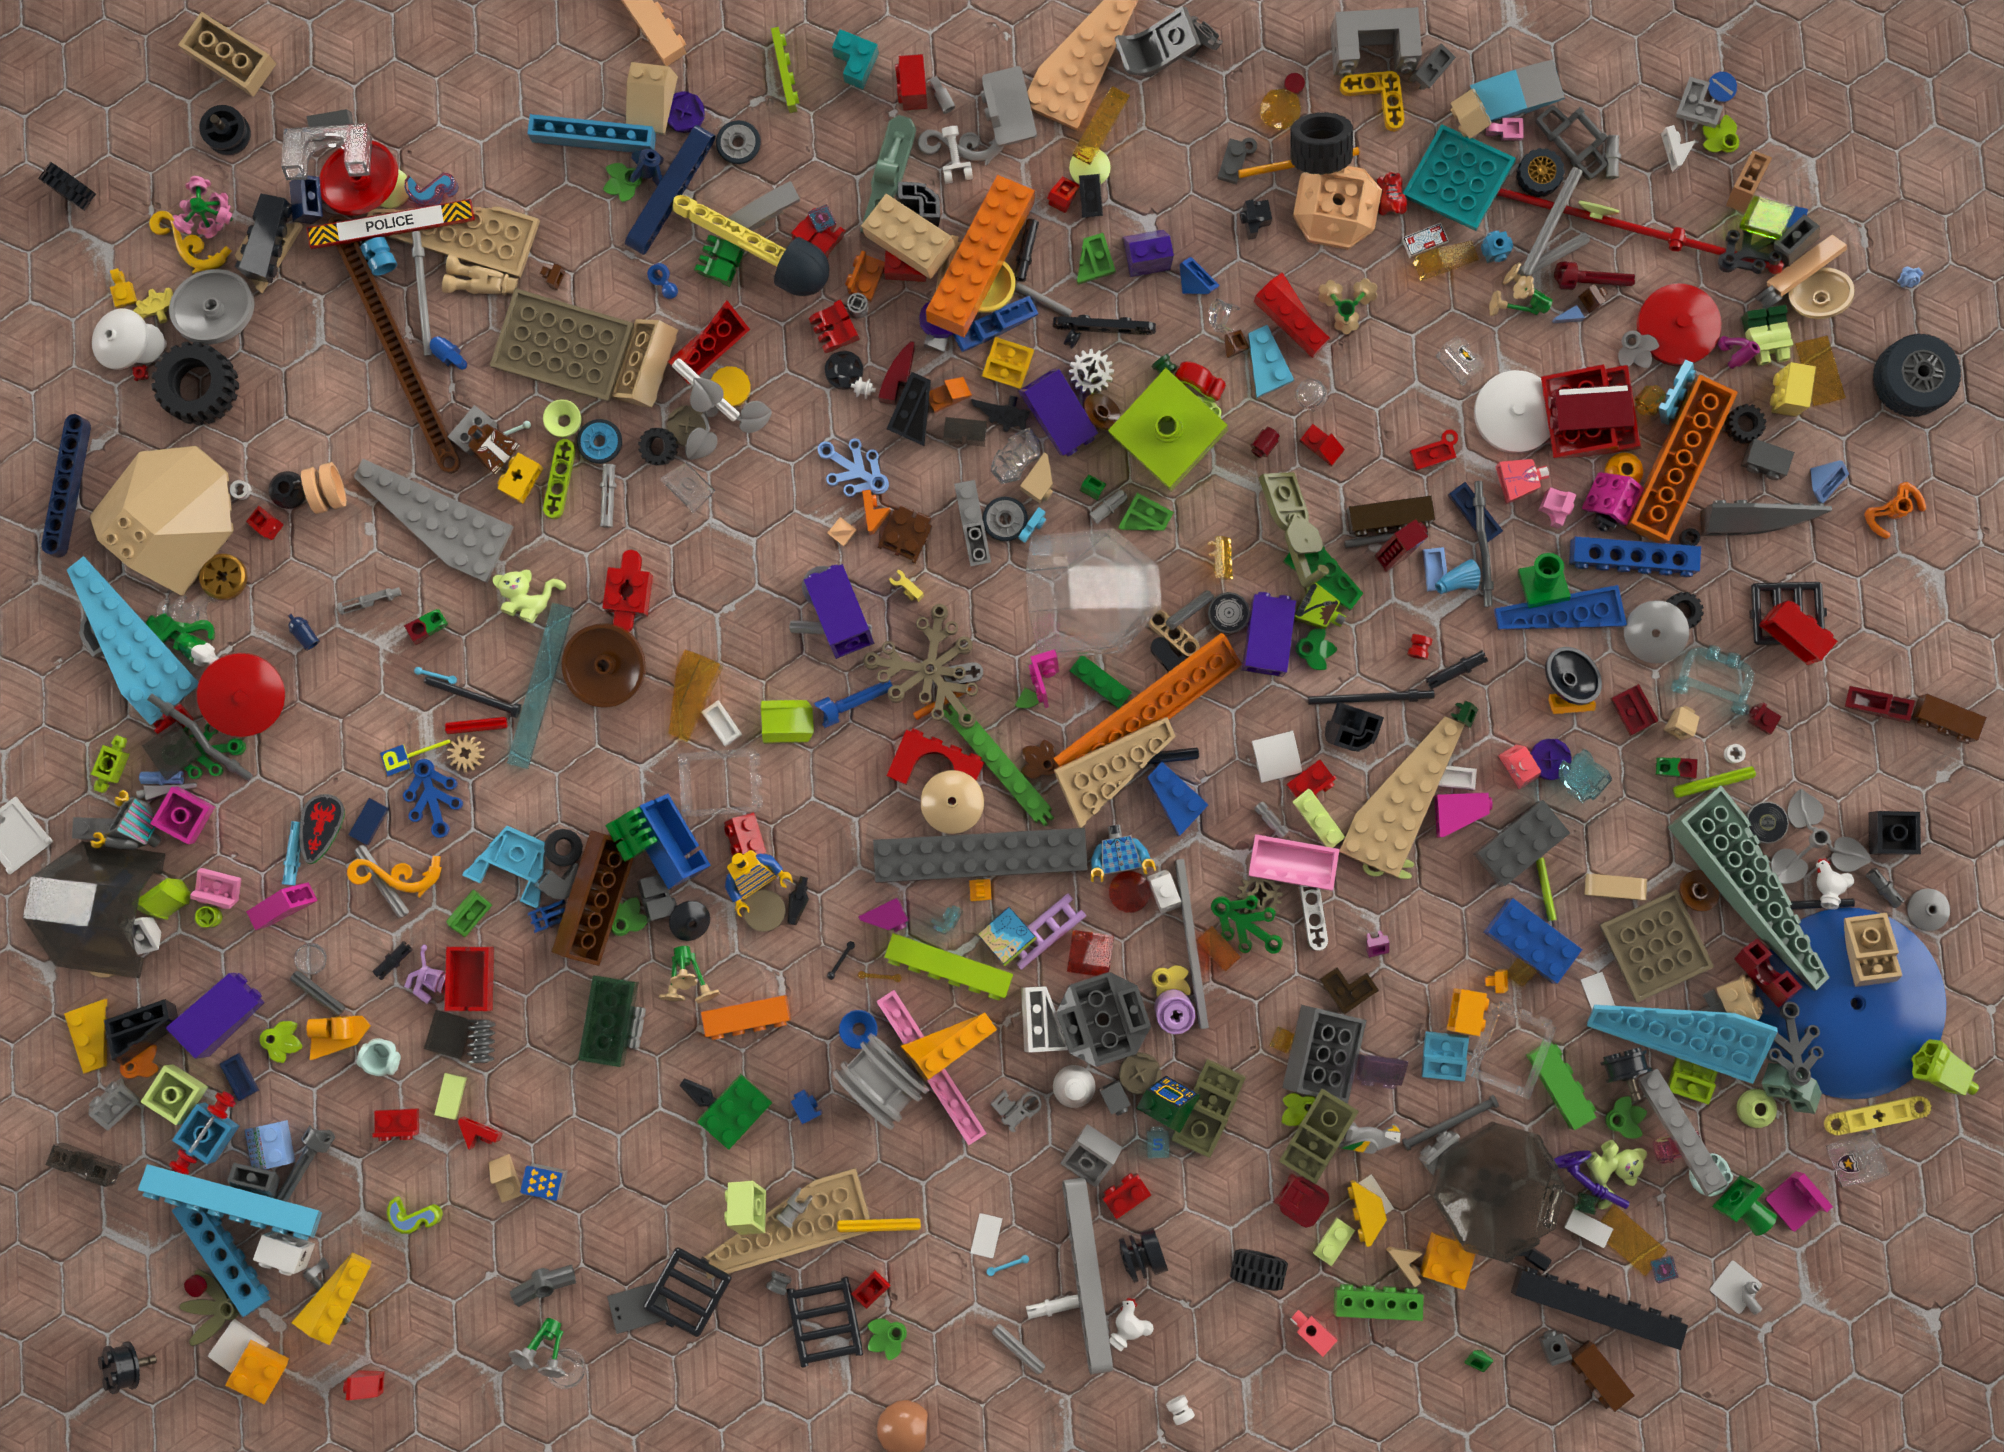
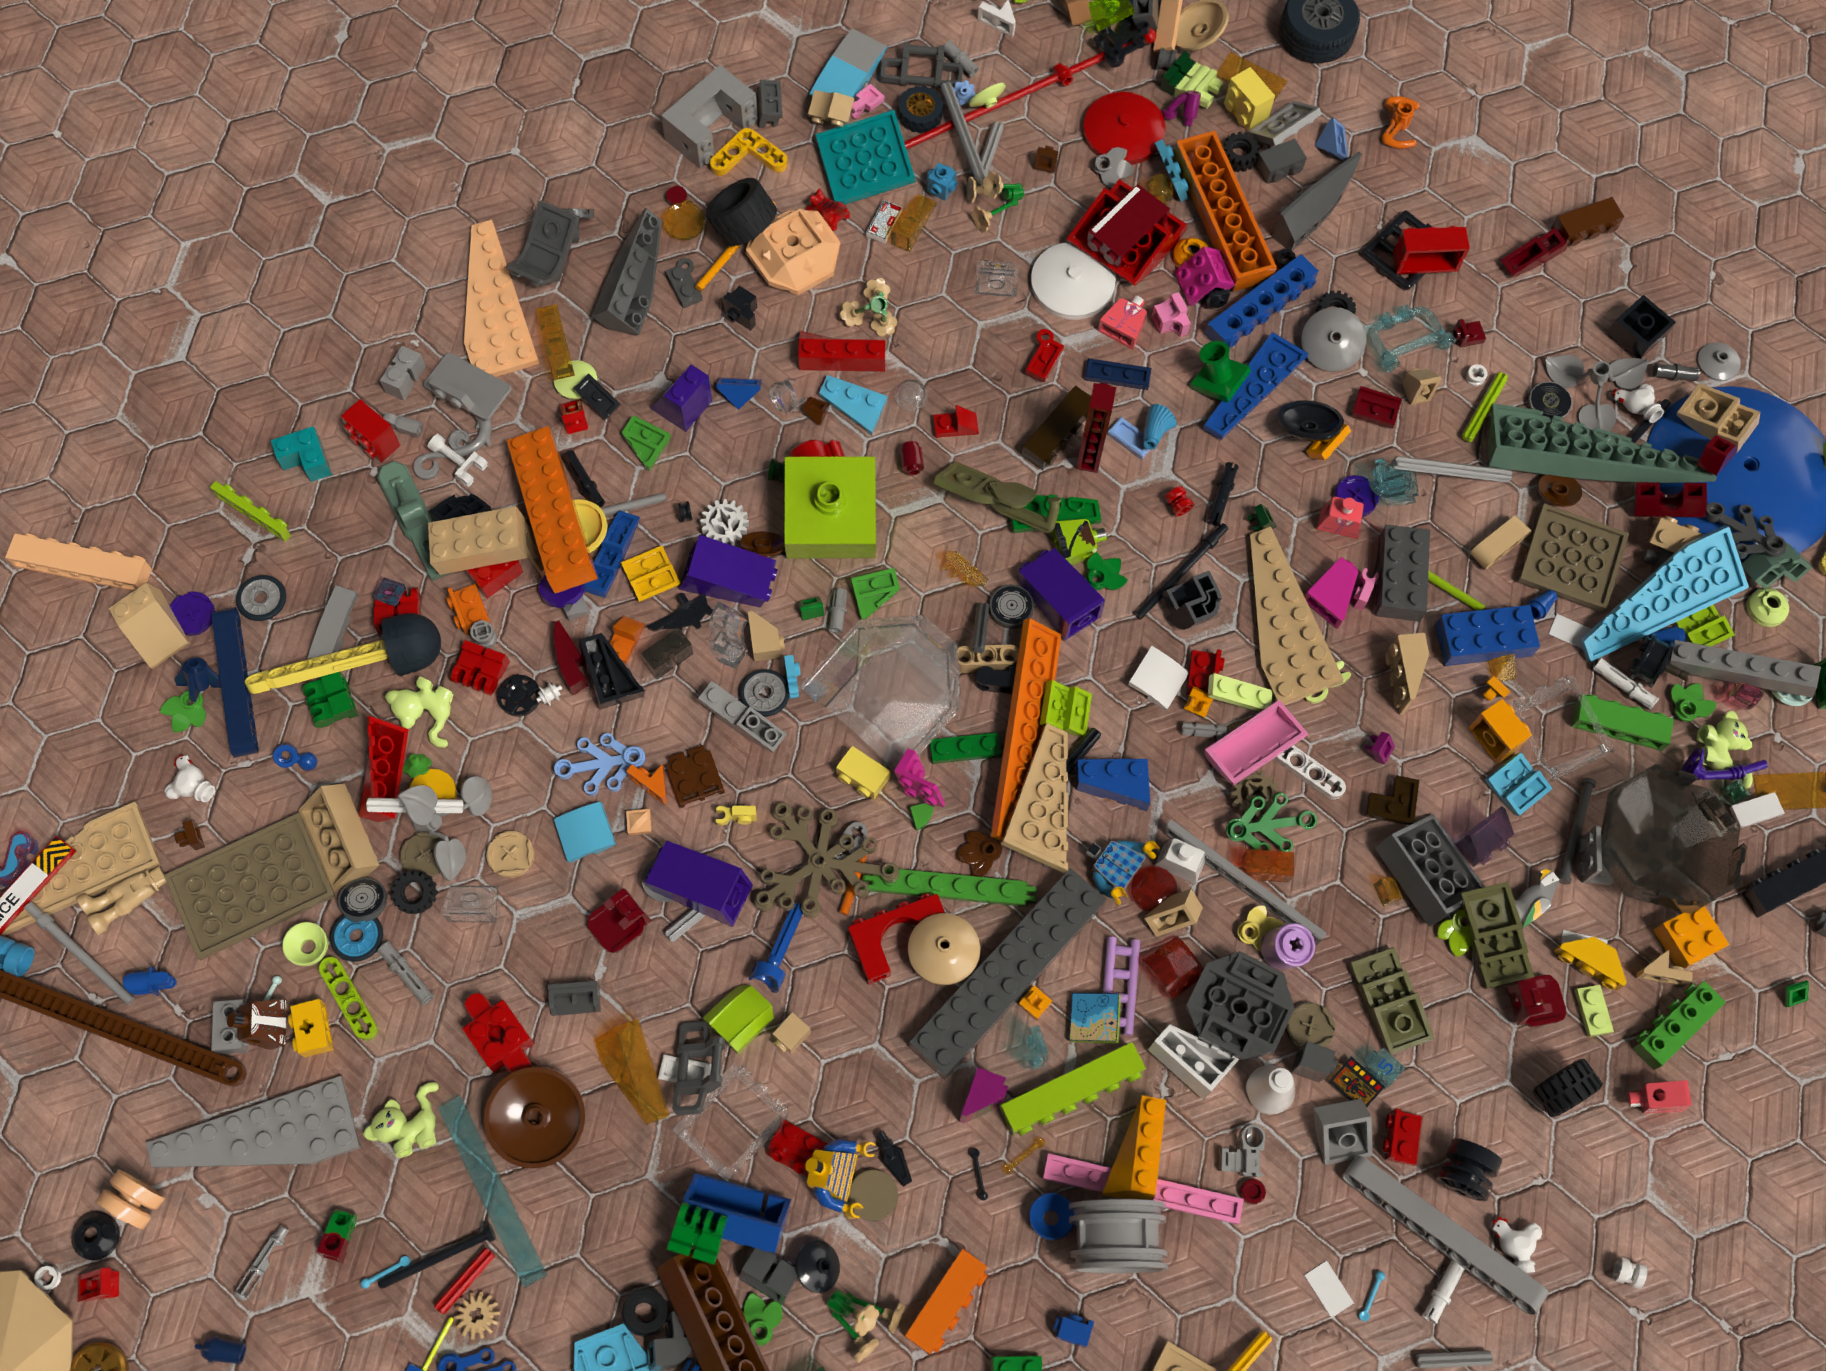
camera: 50 degrees left, 15 degrees down
dark azure brick [527,114,656,153] -> none
black piece [1052,315,1156,335] -> none
dark green slope [1136,1076,1200,1133] -> none
dark grey bar [1344,528,1428,548] -> none
white tile [1438,766,1477,790] -> none
dark grey bar [1473,481,1494,607] -> none
black bar [1512,1239,1552,1272] -> none
medium blue piece [1552,305,1585,323] -> none
dark red piece [1554,261,1635,290] -> none
leg [1655,757,1698,780] -> none
none -> white animal [164,754,215,802]
none -> tile [338,878,387,923]
none -> light grey piece [380,346,426,401]
none -> yellowish green animal [385,676,454,748]
none -> bright green plant [403,754,432,778]
none -> tan tile [486,831,535,878]
none -> dark grey hinge [548,981,601,1016]
none -> medium azure slope [554,802,616,863]
none -> dark red piece [587,888,651,953]
none -> dark grey wedge [592,208,662,335]
none -> dark grey bar [672,1022,725,1115]
none -> tan brick [773,1012,811,1054]
none -> light yellow brick [836,746,890,800]
none -> light blue plant [953,80,976,106]
none -> lime slope [1040,680,1092,737]
none -> tan slope [1144,889,1203,937]
none -> light orange tile [1184,687,1213,718]
none -> dark red tile [1240,1179,1266,1205]
none -> light grey plate [1247,101,1322,146]
none -> piece [1329,1056,1385,1108]
none -> bright pink plate [1353,568,1379,611]
none -> tan slope [1385,633,1429,715]
none -> light grey axle [1392,456,1513,482]
none -> blue cone [1527,590,1558,620]
none -> white pin [1593,658,1659,710]
none -> blue cone [1649,626,1685,644]
none -> dark red slope [1697,435,1737,476]

